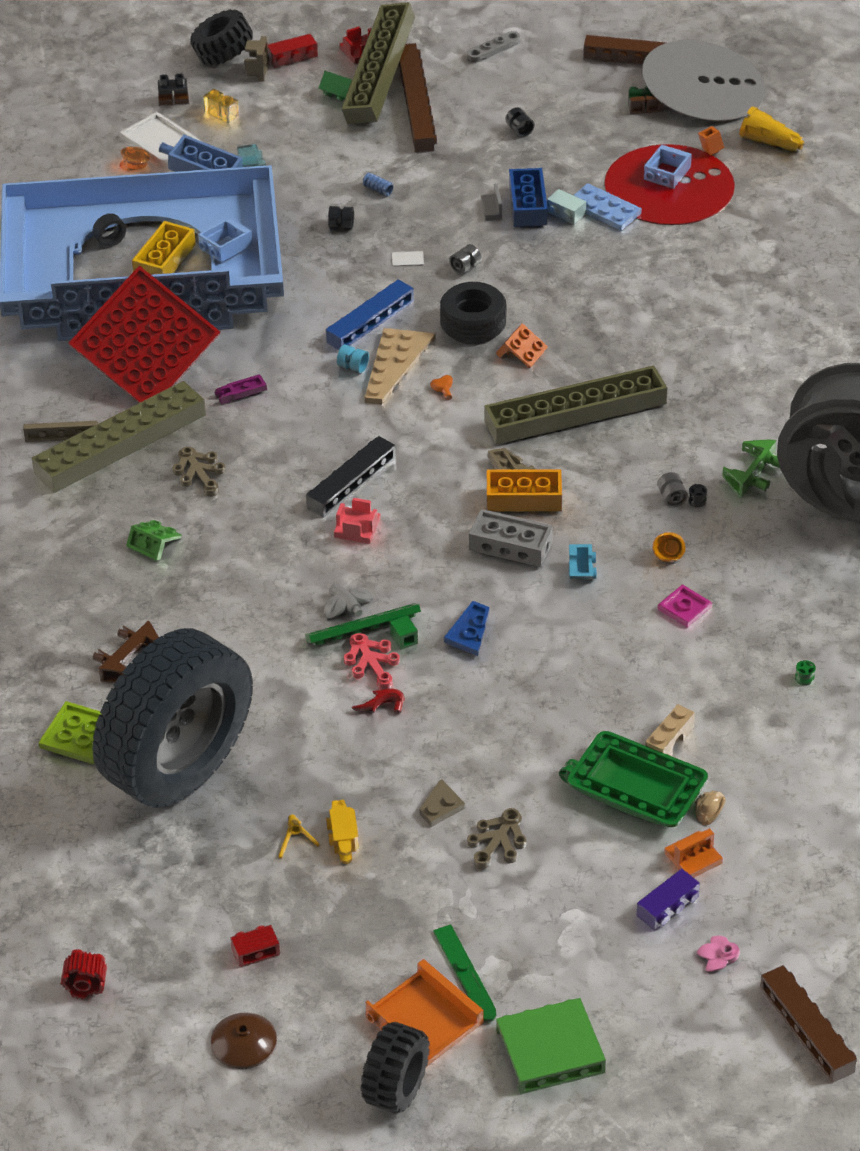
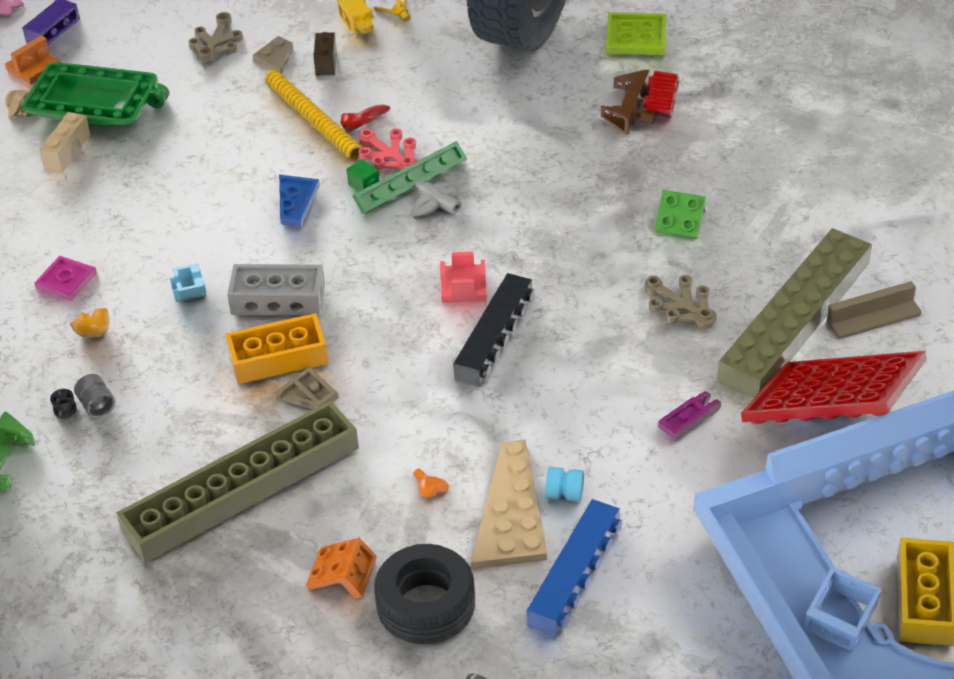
camera: 165 degrees right, 0 degrees up
none -> yellow piece [264,70,362,161]
none -> dark brown brick [313,32,337,76]
none -> red brick [644,70,680,118]

